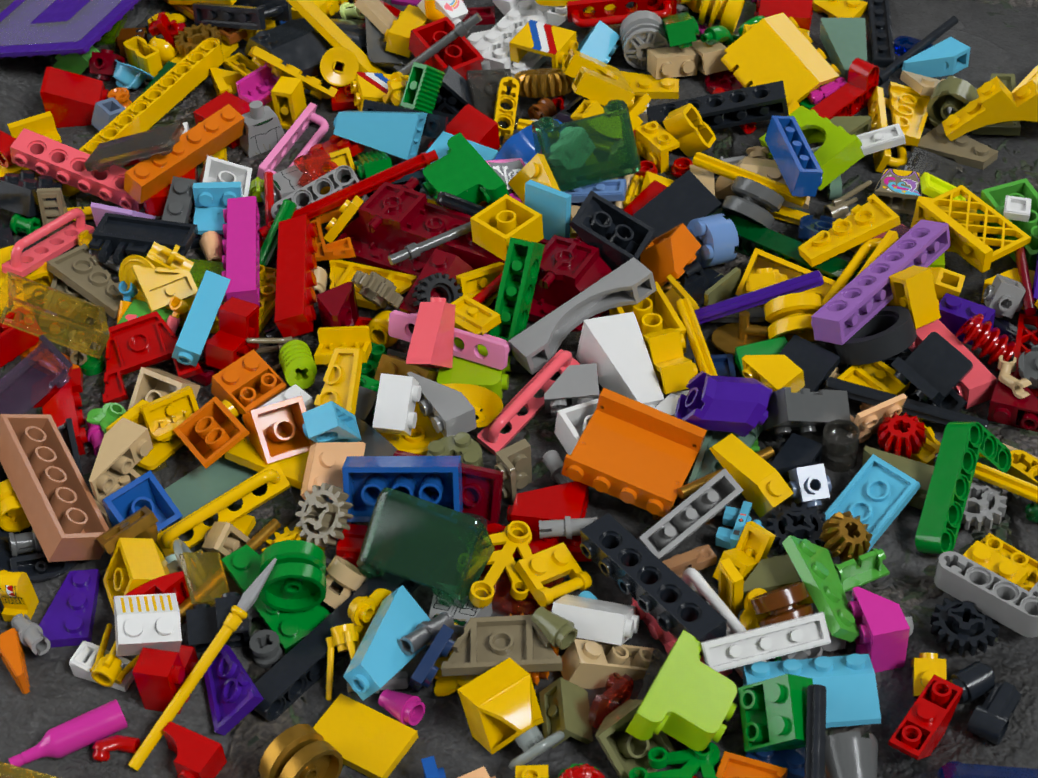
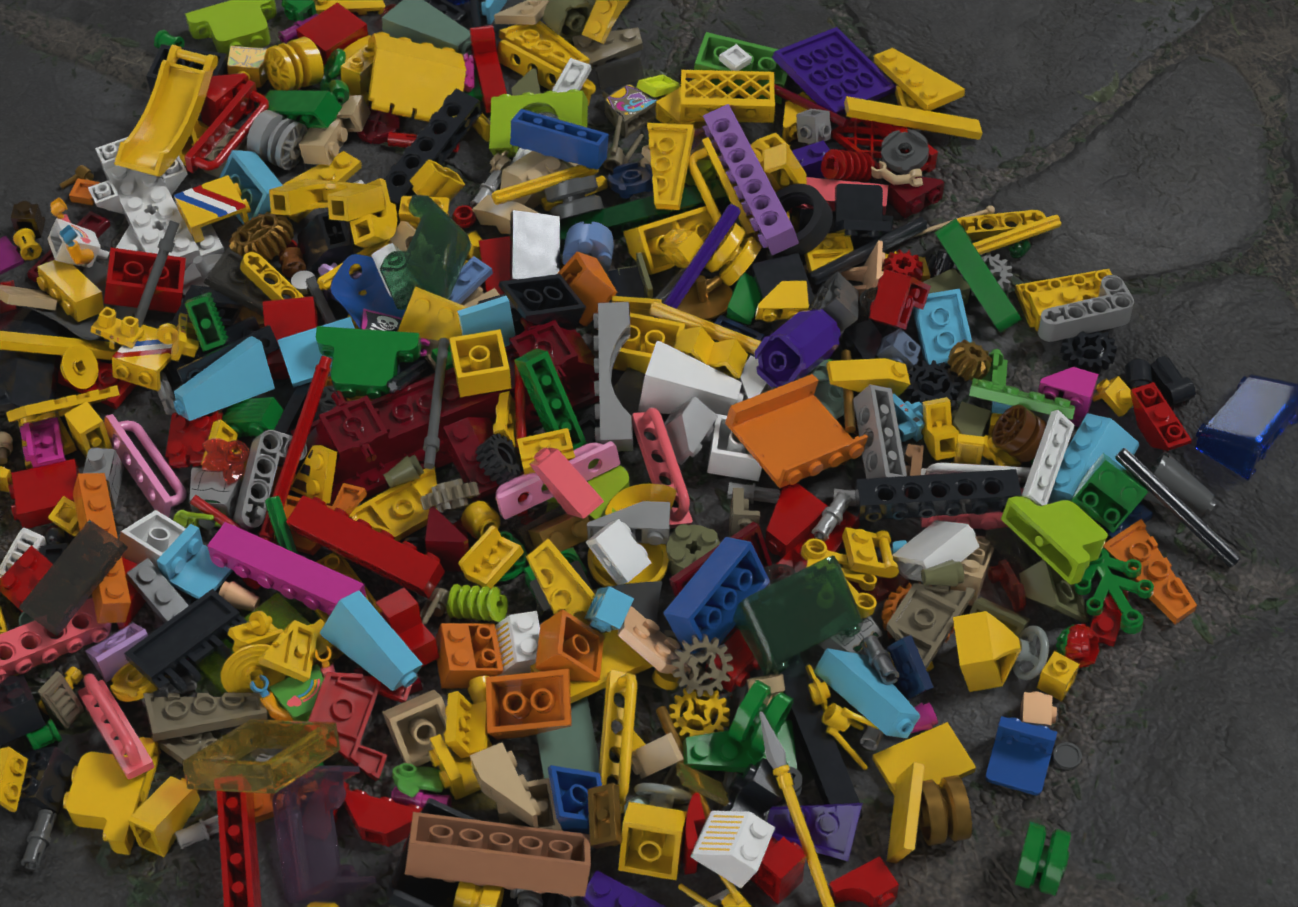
camera: 60 degrees left, 10 degrees up
none -> yellow hips [91,307,145,350]
none -> olive cone [383,455,424,488]
none -> red brick [869,269,931,330]
none -> yellow tile [887,762,924,863]

